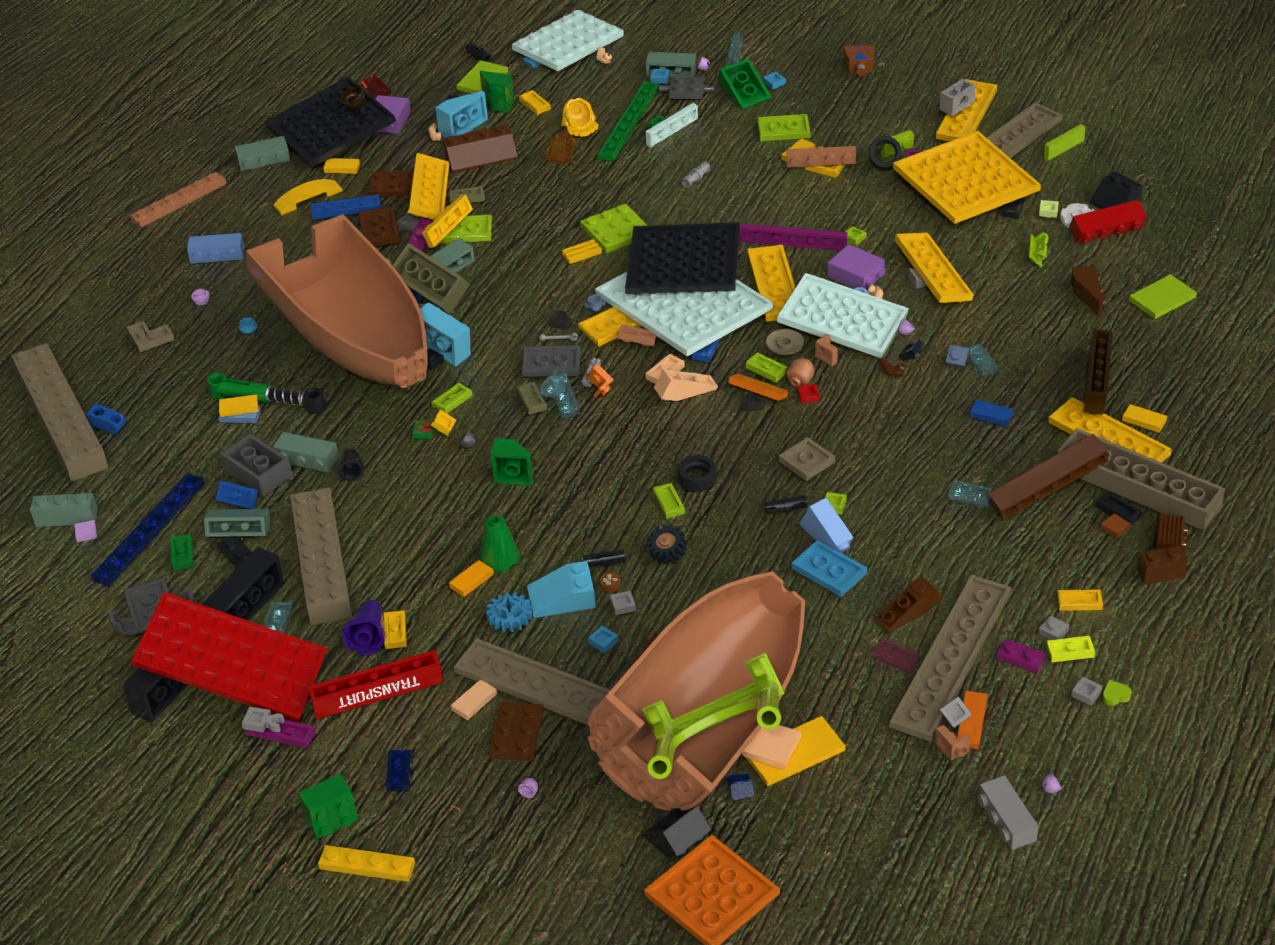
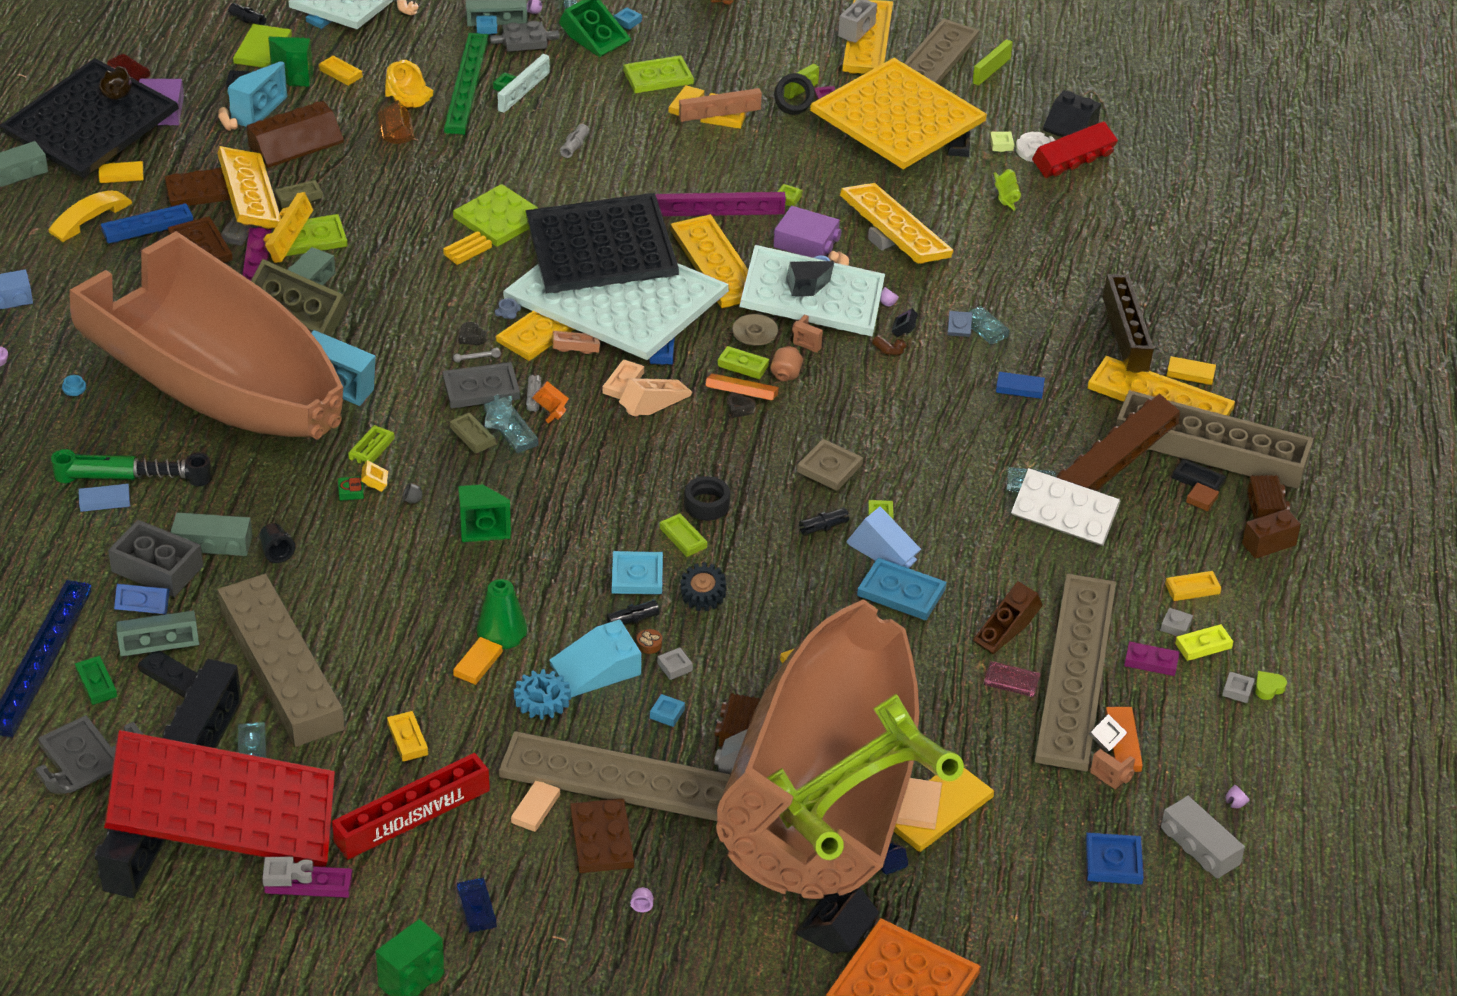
camera: 20 degrees left, 0 degrees up
yellow tile [219,395,259,417] -> none
dark purple cone [342,600,385,655] -> none
red tile [797,384,820,404] -> none
reddish brown slope [1071,266,1106,316] -> none
lime tile [1129,274,1197,319] -> none
none -> medium azure plate [612,551,663,594]
none -> black slope [786,261,834,296]
none -> white plate [1011,468,1120,546]
none -> blue tile [1085,833,1144,885]

